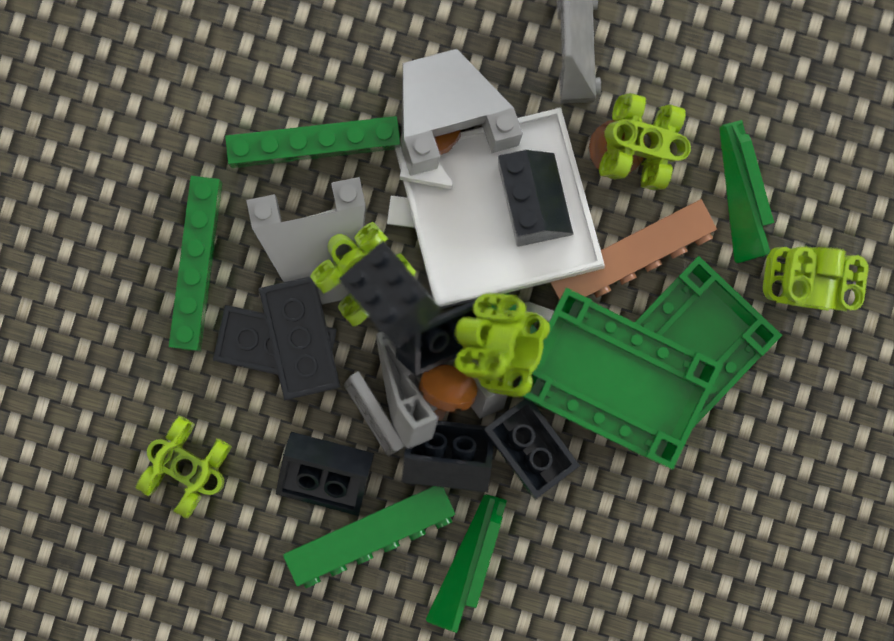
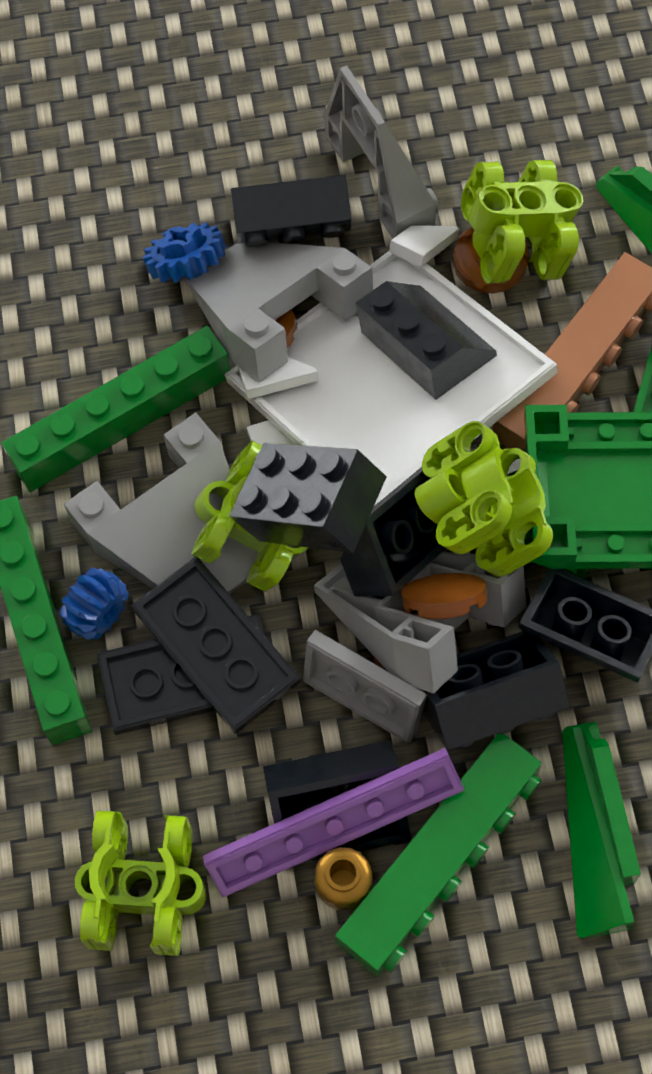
camera: 20 degrees left, 20 degrees down
none -> blue gear [59,568,129,640]
none -> blue gear [143,223,226,283]
none -> medium lavender tile [203,748,464,898]
none -> black slope [231,175,352,247]
none -> pearl gold head [314,847,372,911]
none -> white tile [389,225,459,267]

